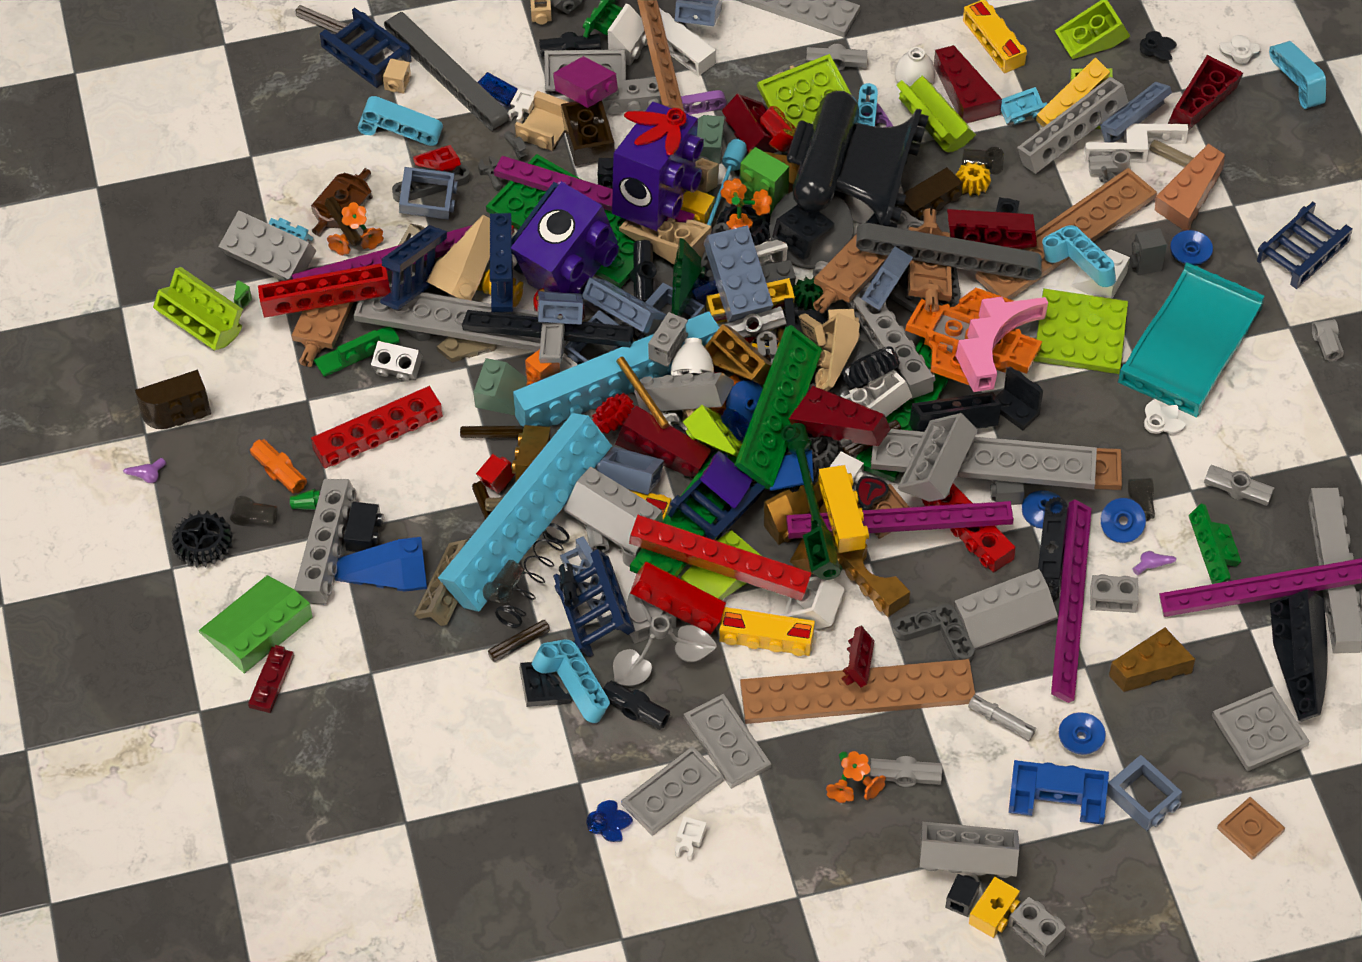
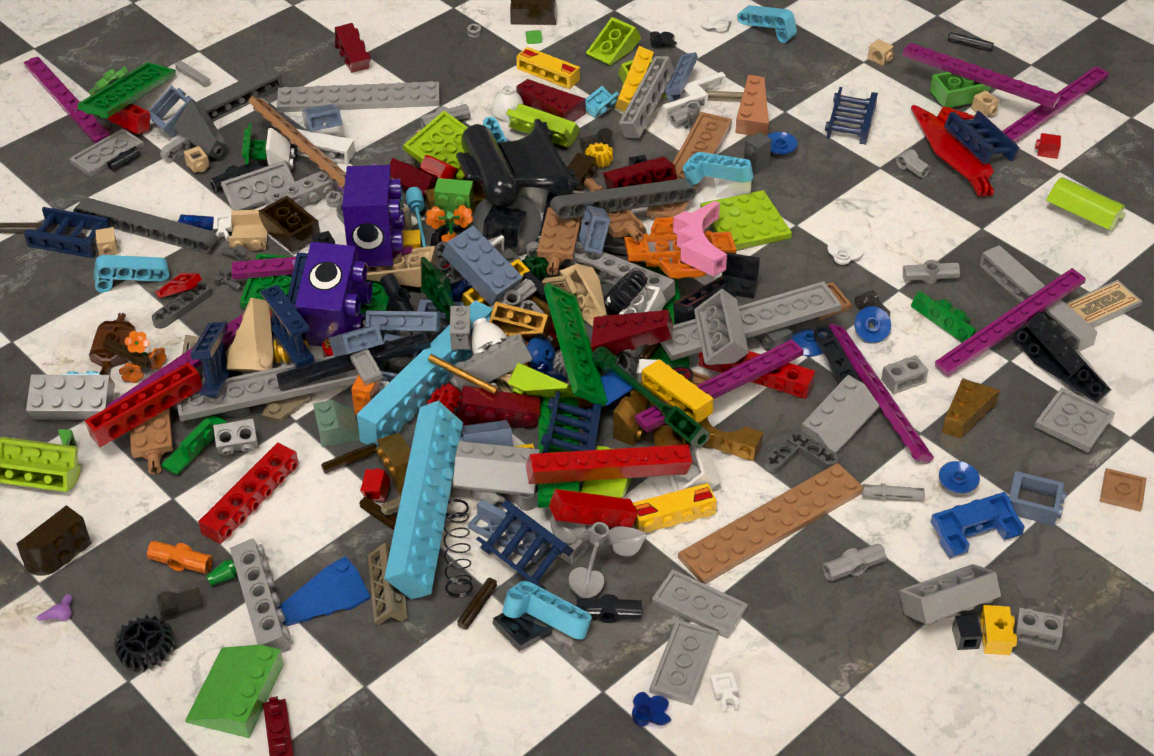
camera: 30 degrees left, 10 degrees down
black brick [344,502,384,552] -> none
sand blue window [399,167,458,220] -> none
clear smoke piece [483,560,525,604] -> none
magenta brick [553,56,618,108] -> none
black pin [559,563,579,607] -> none
red plant [624,108,687,155] -> none
dark purple slope [700,451,752,509] -> none
orange plant [826,751,886,803] -> none
dark red plate [841,625,875,688] -> none
teal panel [1118,263,1265,418] -> none
medium lavender animal [1132,551,1176,575] -> none
dark red wedge [1168,55,1243,131] -> none

